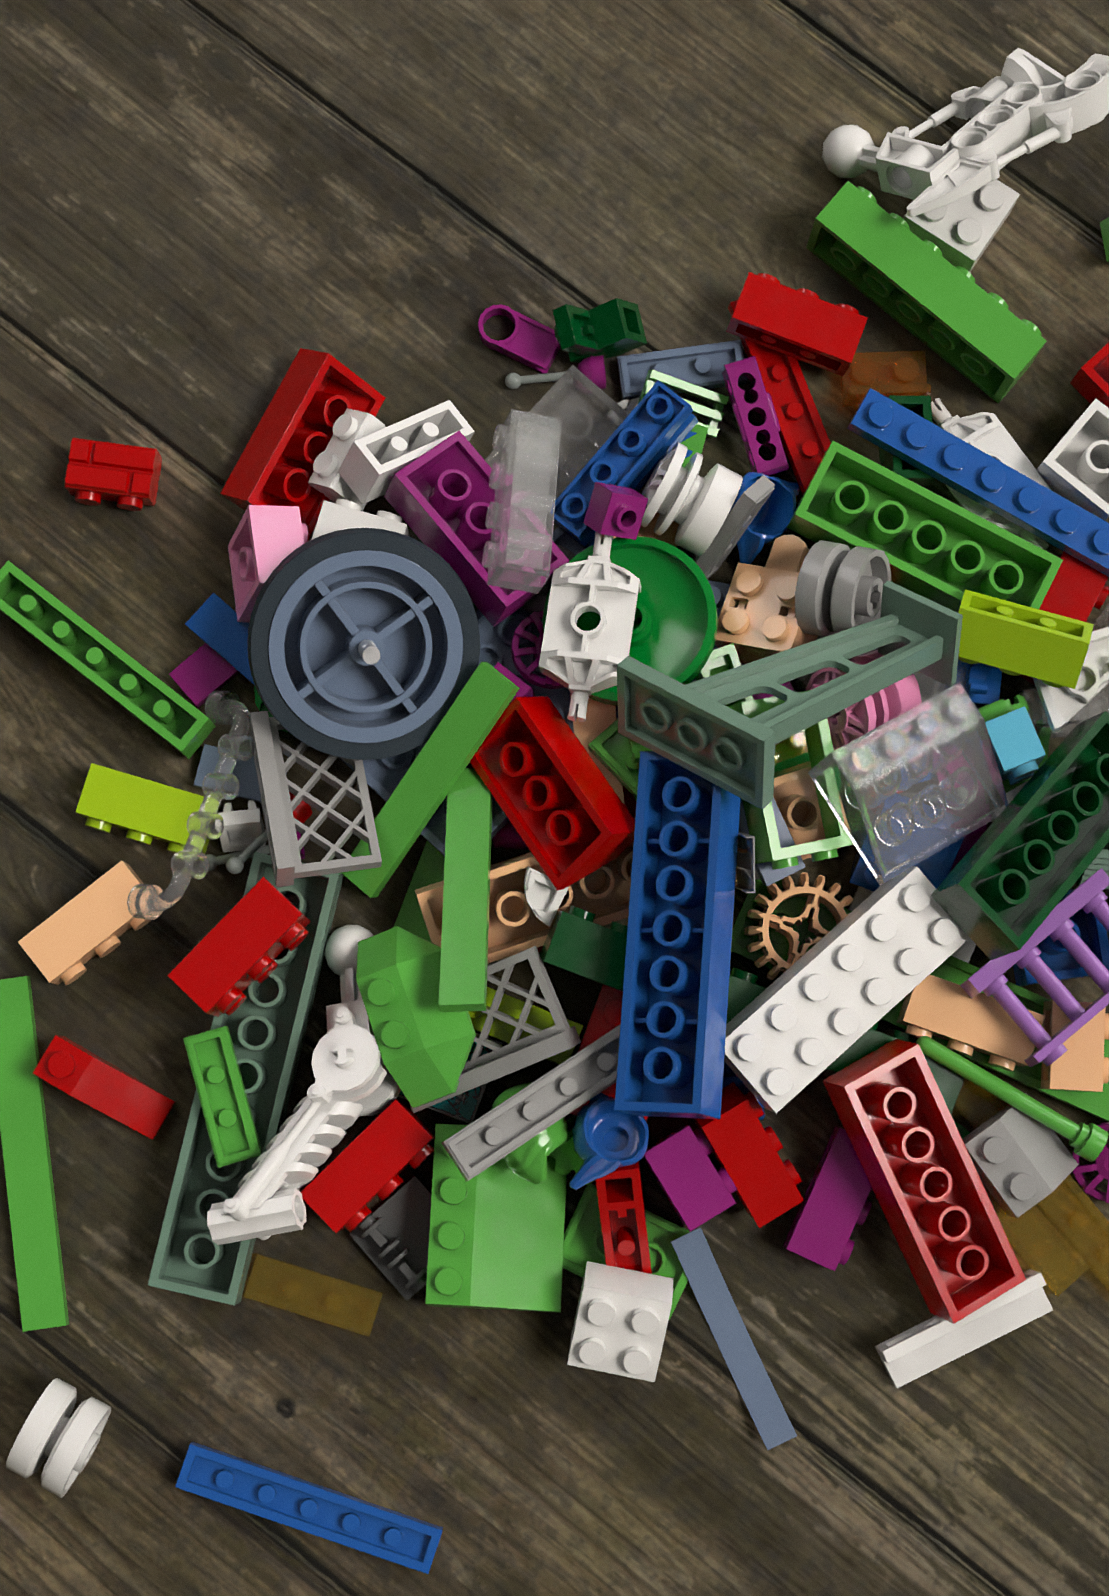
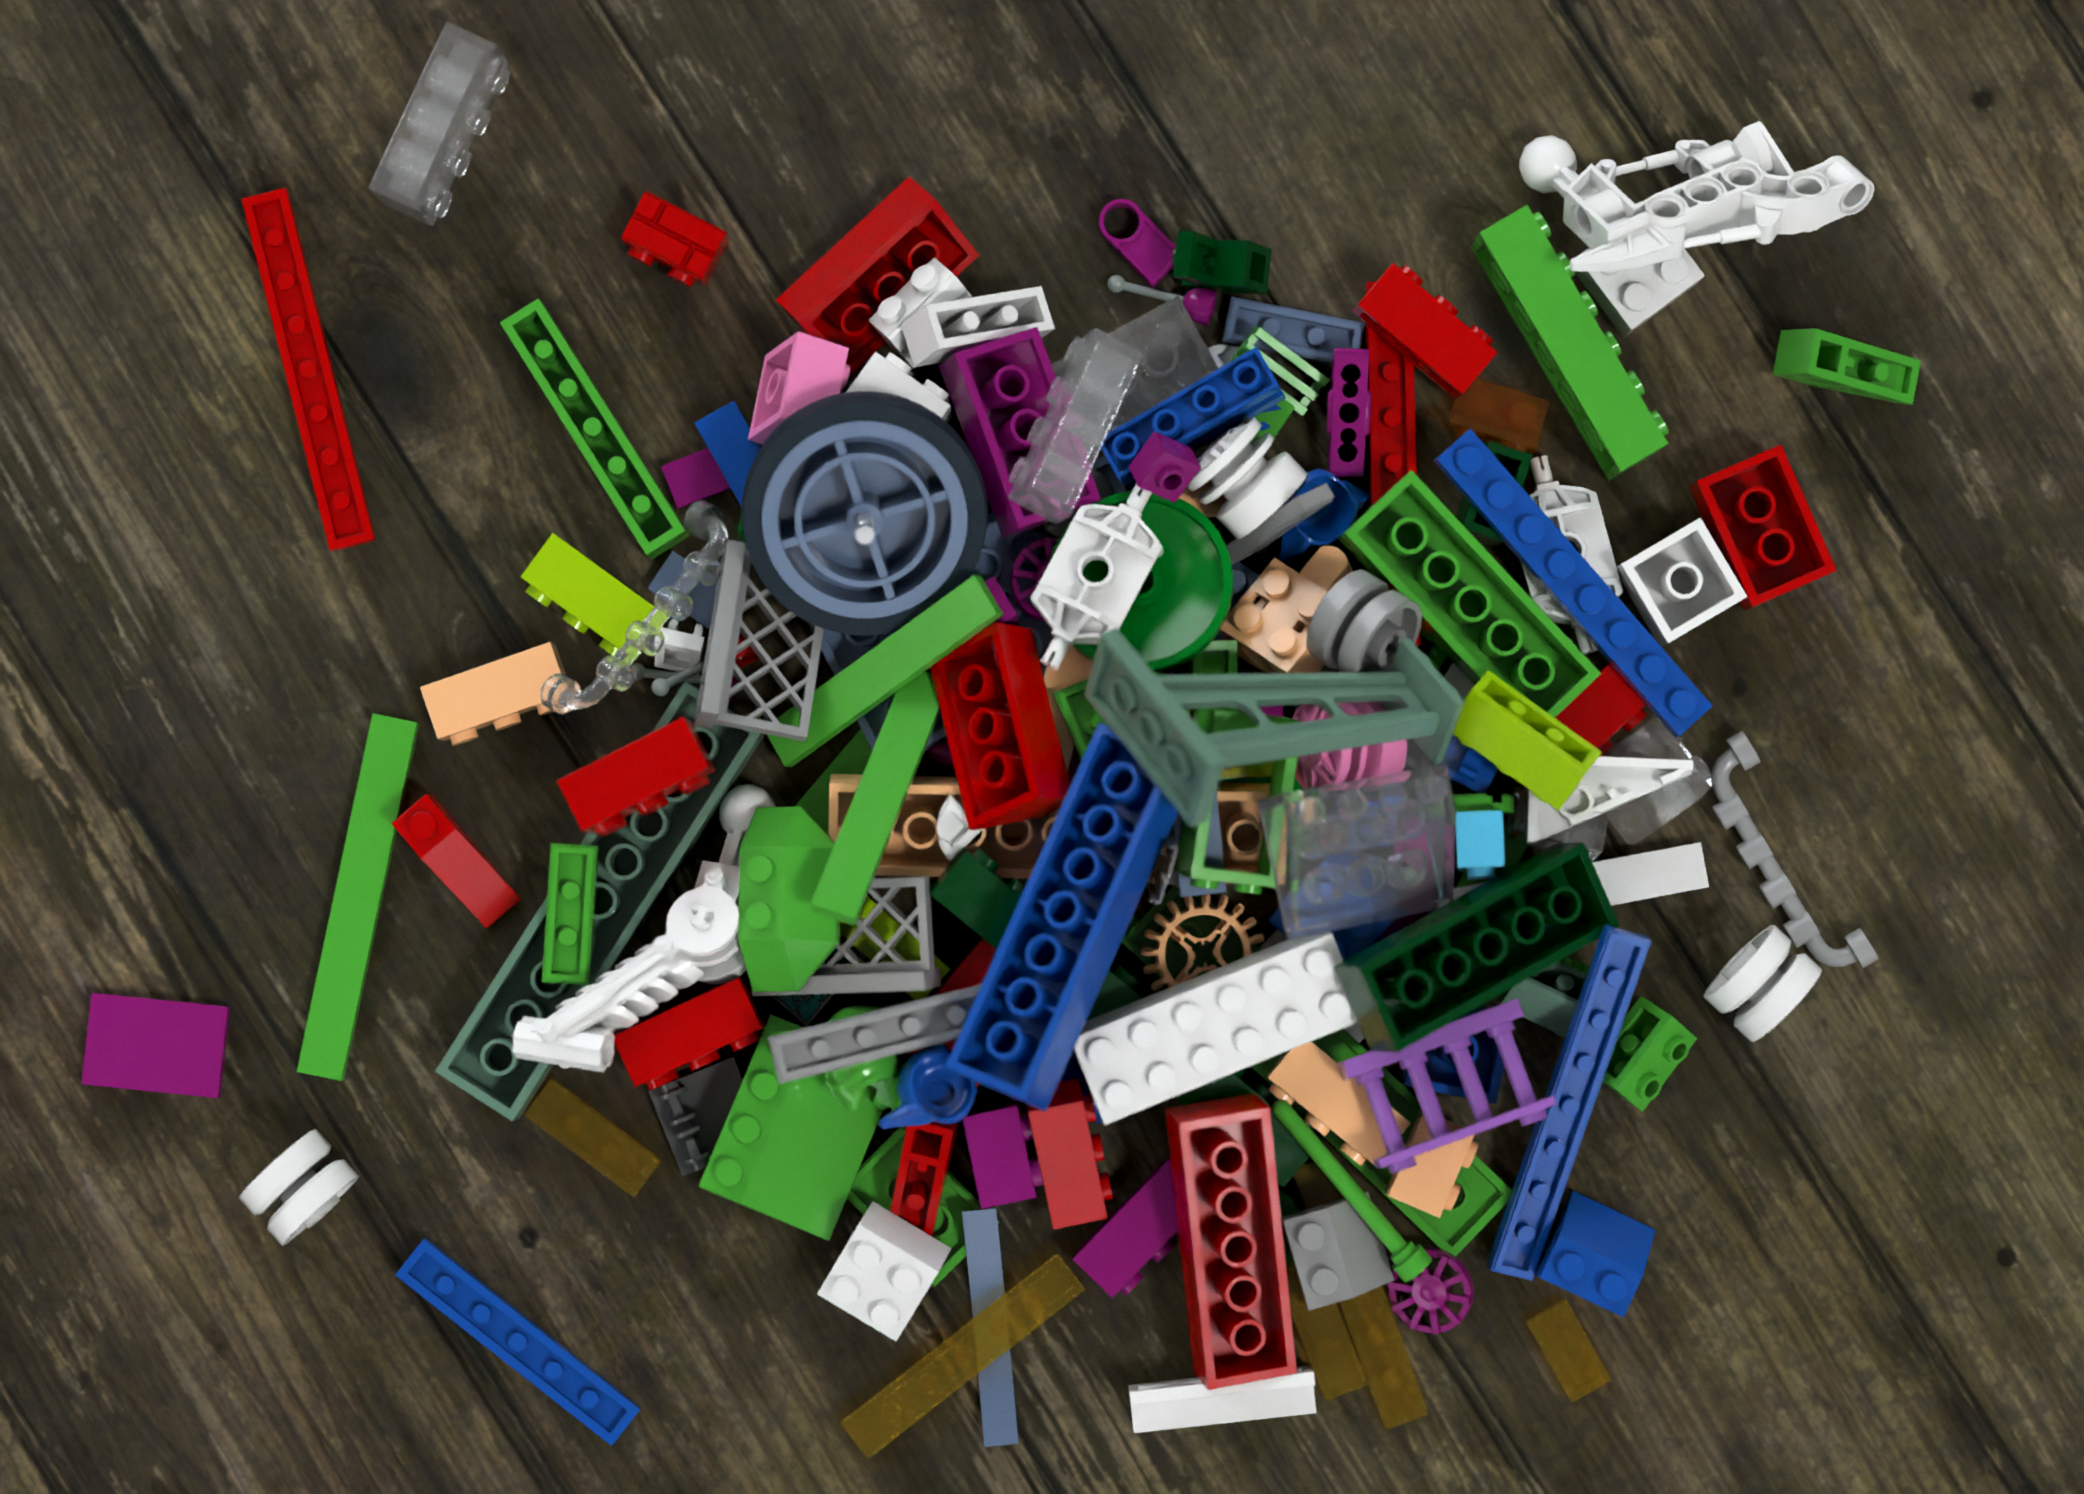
camera: 25 degrees right, 5 degrees up
none -> clear yellow tile [840,1252,1086,1459]

